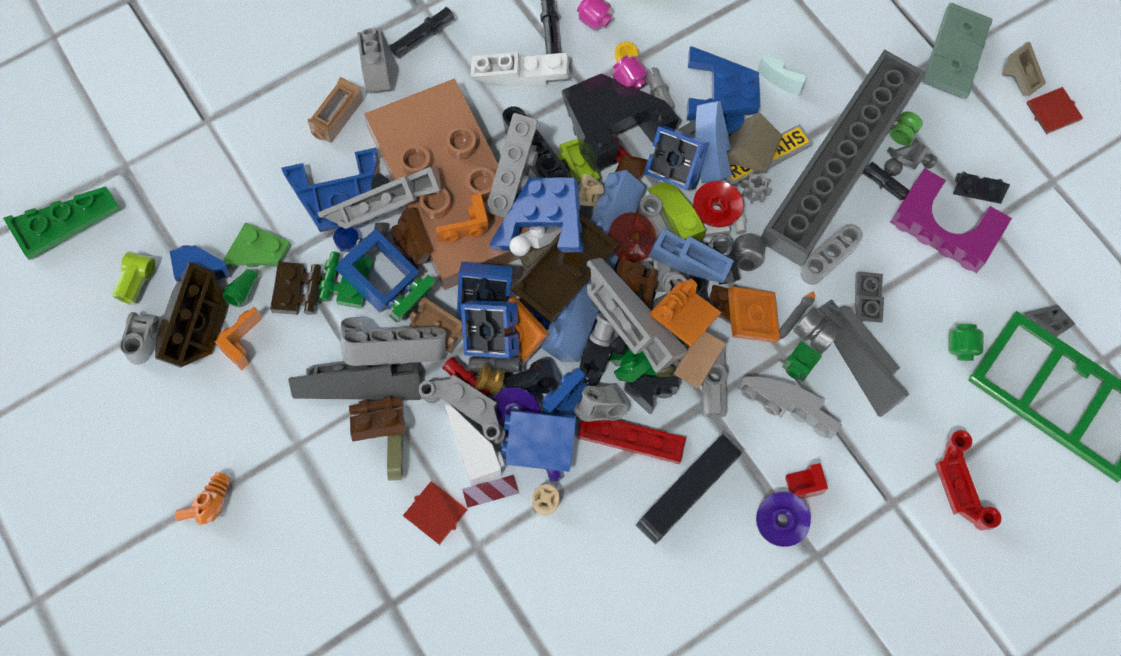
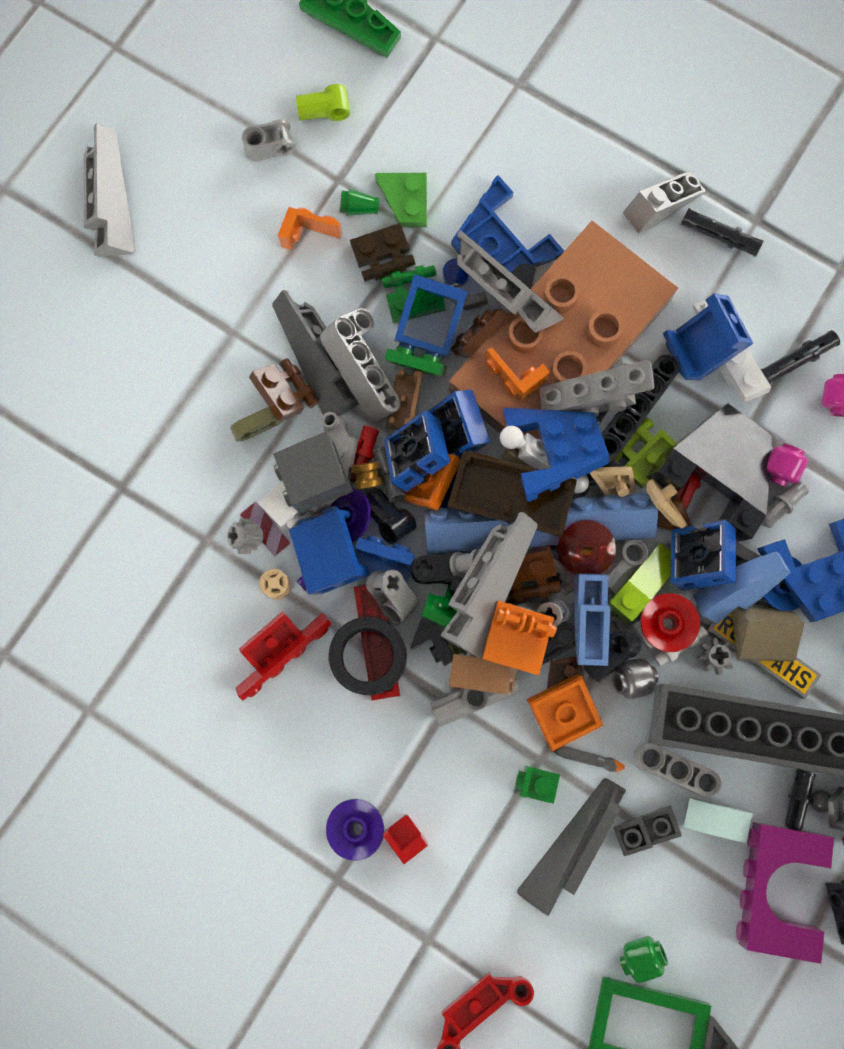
camera: 75 degrees right, 10 degrees up
dark brown wedge [155,262,227,368] -> none
blue slope [169,245,232,282] -> none
orange piece [175,472,230,525] -> none
medium nougat window [307,77,363,143] -> none
clear red piece [403,481,468,545] -> none
yellow tile [614,42,638,62] -> none
black beam [635,433,743,545] -> none
light grey slope [738,376,842,440] -> none
flat silver wheel [793,307,843,355] -> none
none -> wedge [84,123,135,257]
none -> light grey gear [227,518,263,554]
none -> red bracket [235,611,331,701]
none -> dark grey piece [273,431,353,513]
none -> black tyre [328,617,407,695]
none -> tan piece [647,479,687,529]
none -> blue panel [663,293,754,381]
none -> light aqua slope [684,797,753,843]

